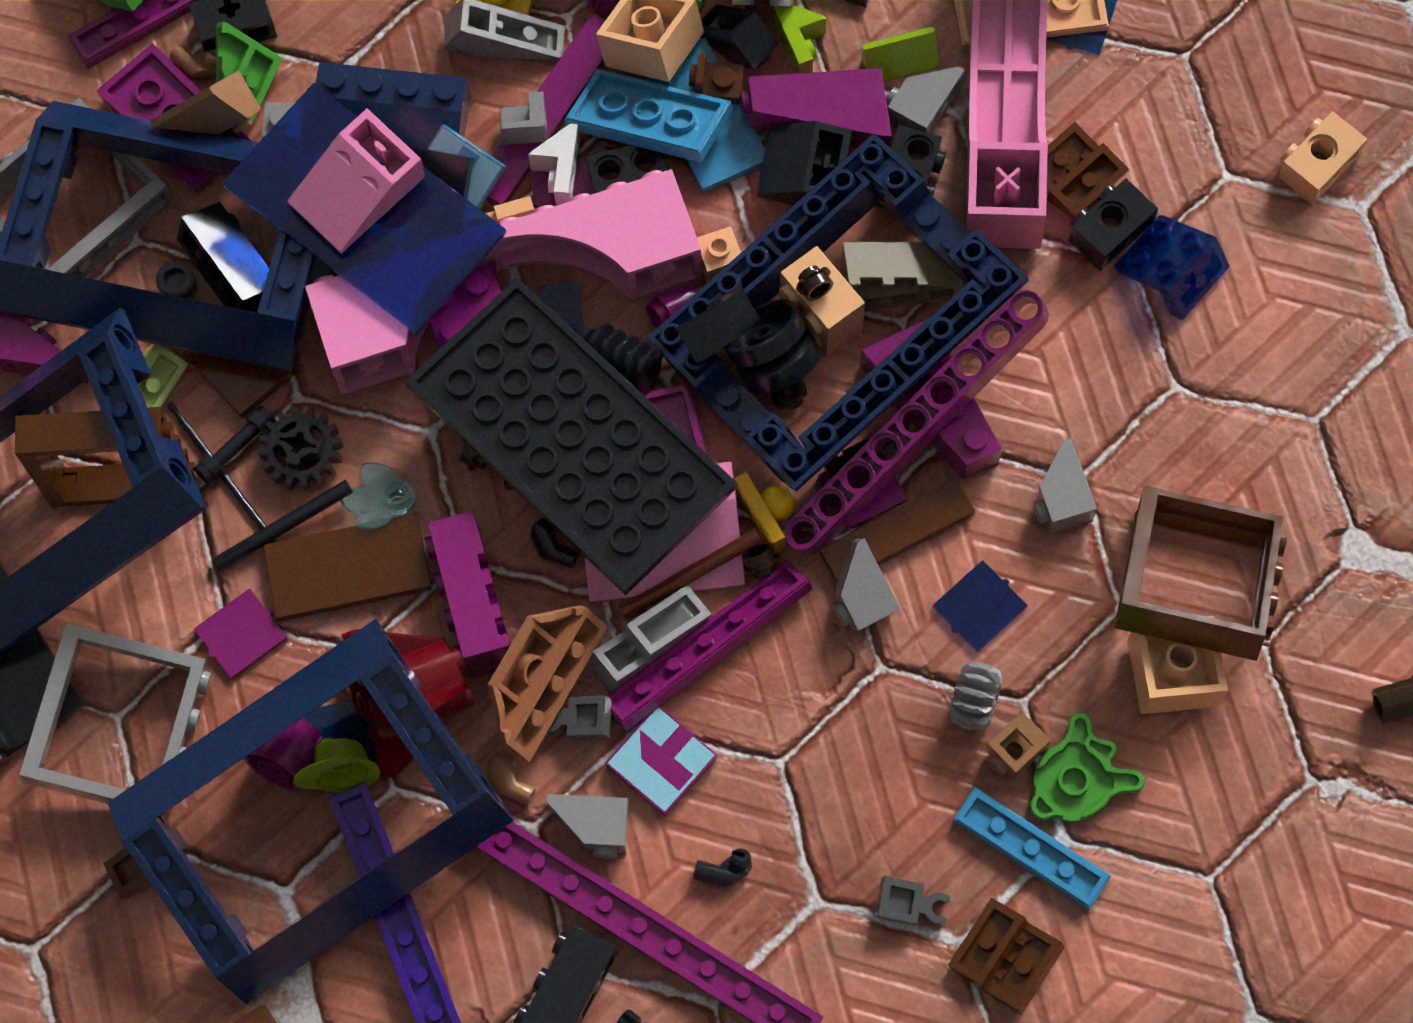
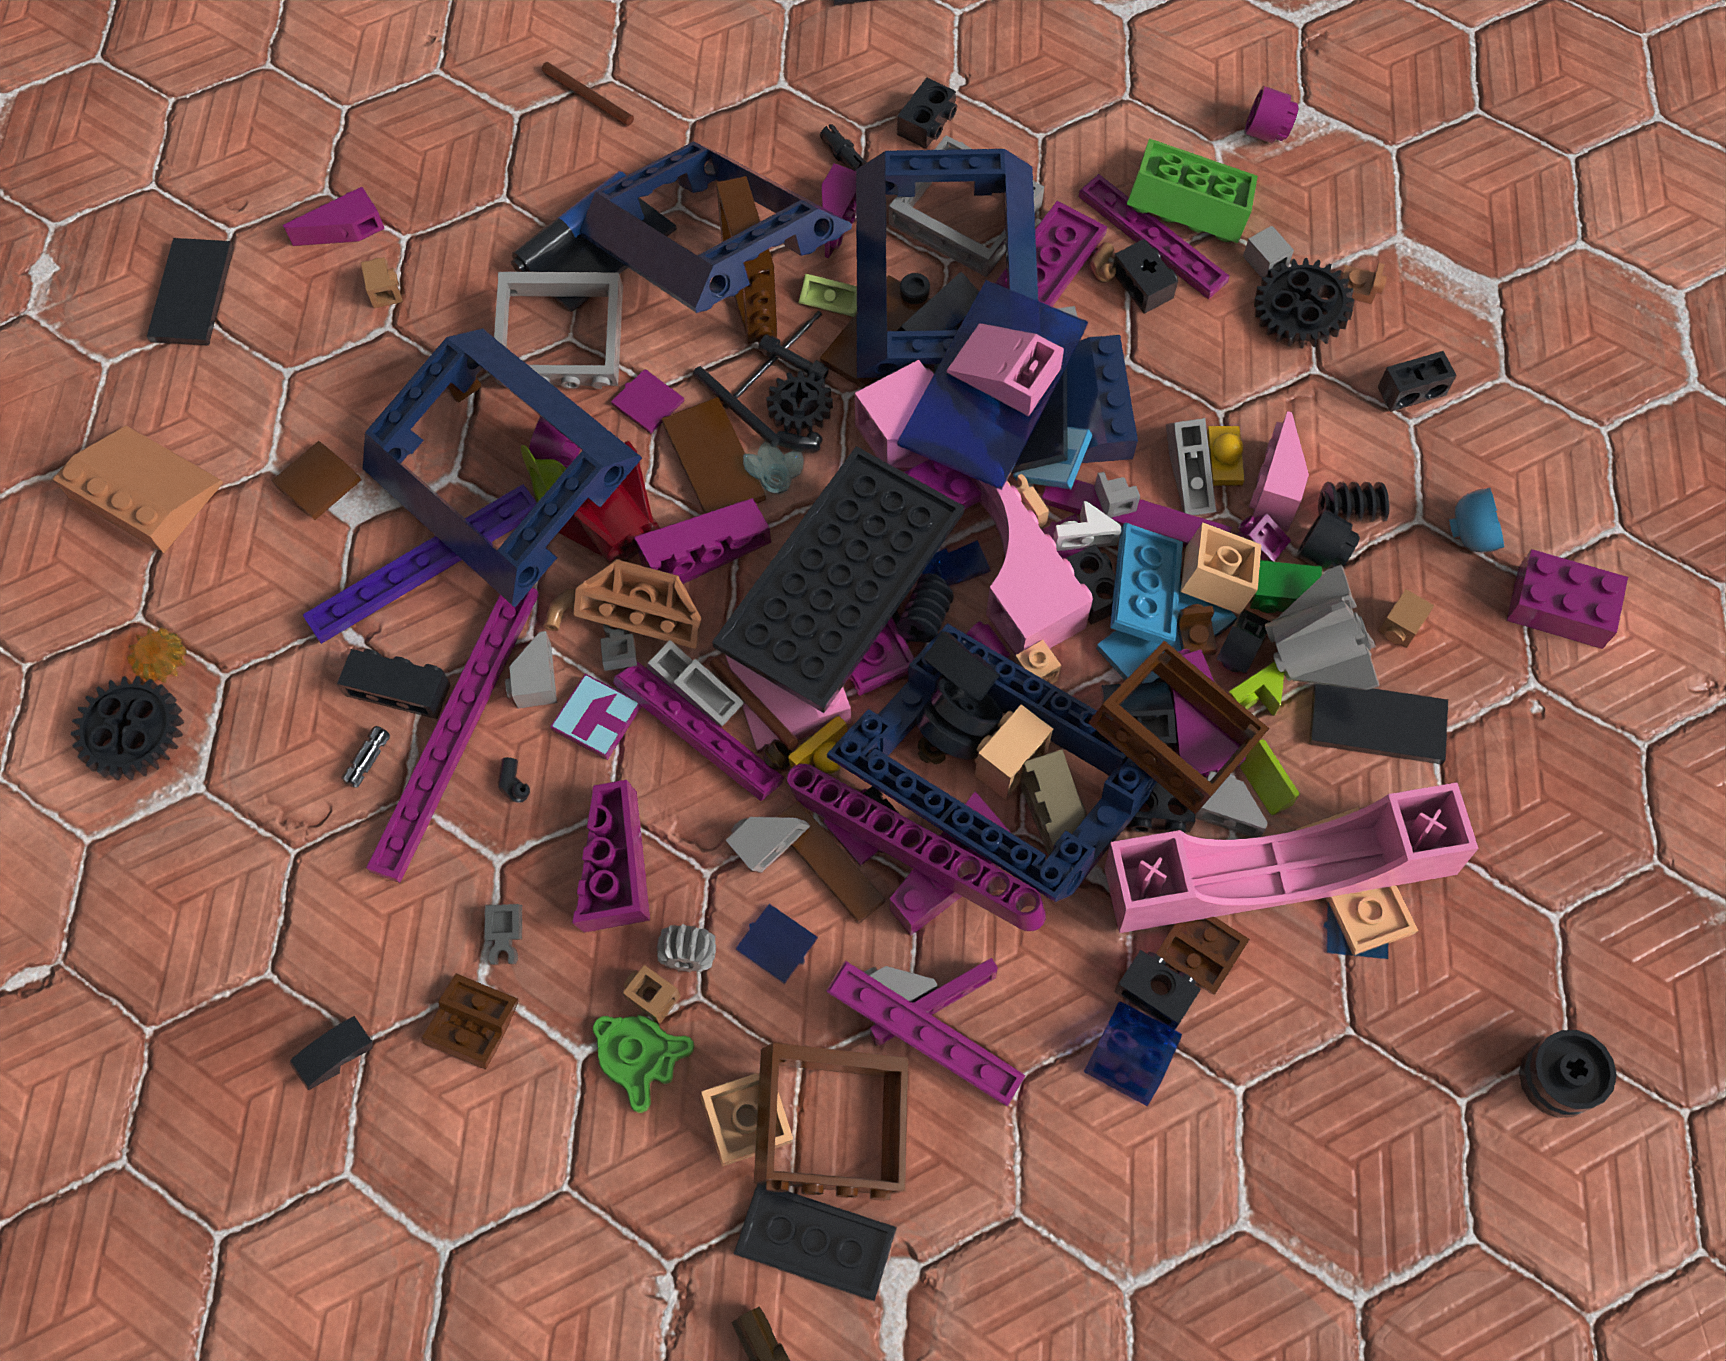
camera: 75 degrees right, 5 degrees down
medium nougat slope [150,70,262,135] -> none
bright green wing [216,21,283,121] -> none
dark brown plate [796,265,833,301] -> none
dark azure tile [952,787,1111,911] -> none
light nougat brick [1278,111,1367,205] -> none
none -> magenta wedge [572,779,650,933]
none -> black tile [734,1184,897,1302]
none -> black arm [777,431,823,454]
none -> magenta tile [826,961,1026,1107]
none -> magenta tile [870,958,998,1046]
none -> reddish brown window [1089,641,1270,814]

